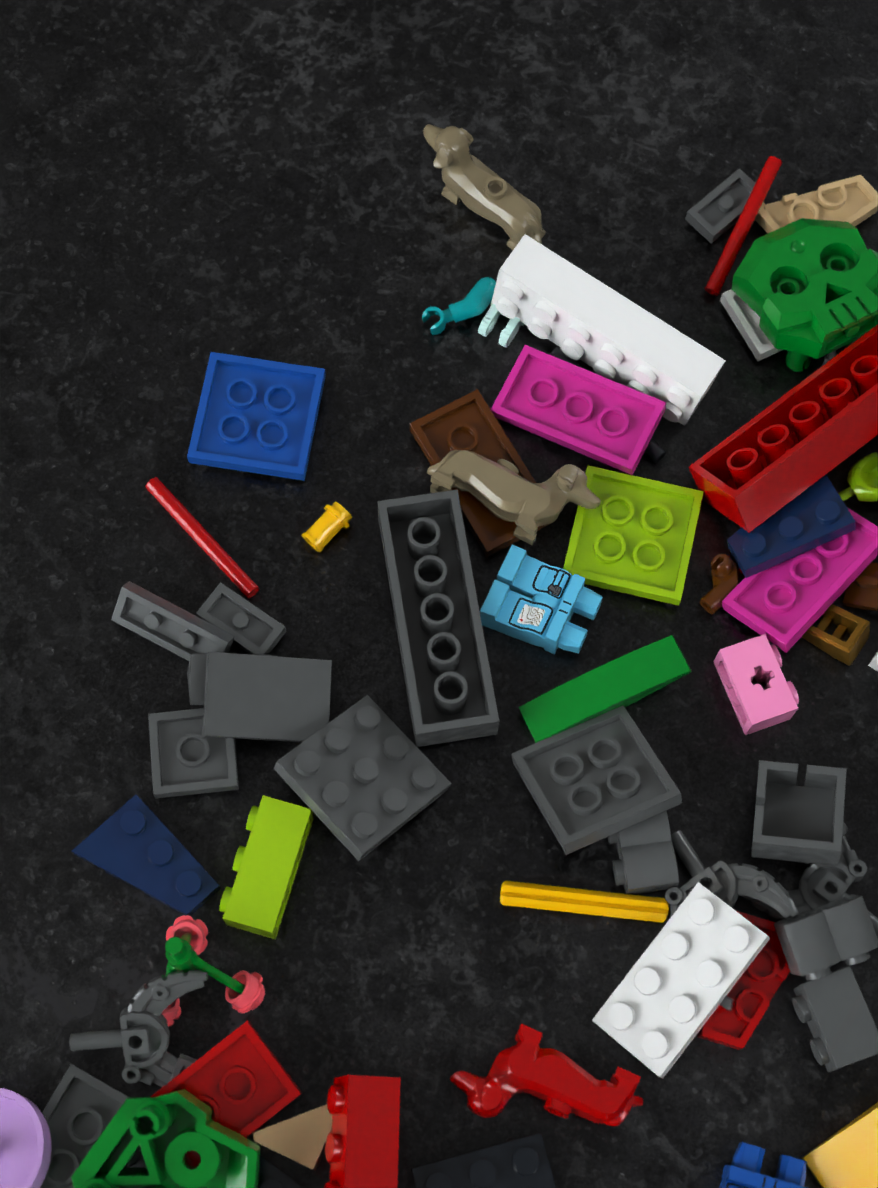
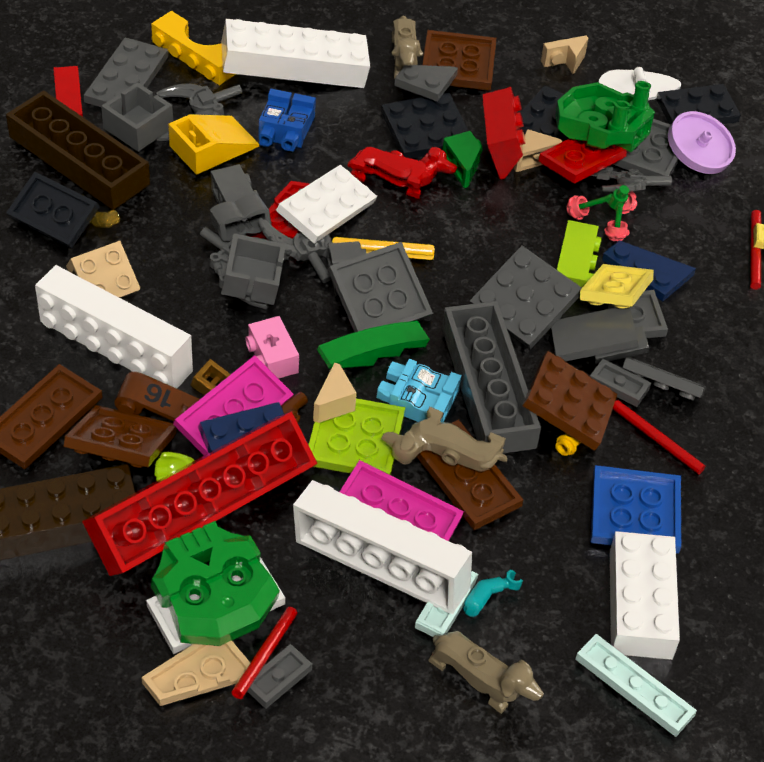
camera: 175 degrees right, 20 degrees down
none -> tan slope [313,363,356,423]
none -> green slope [442,131,482,188]
none -> reddish brown plate [522,351,618,451]
none -> light aqua plate [575,634,697,737]
none -> light yellow plate [580,264,654,308]
none -> white brick [610,531,680,660]

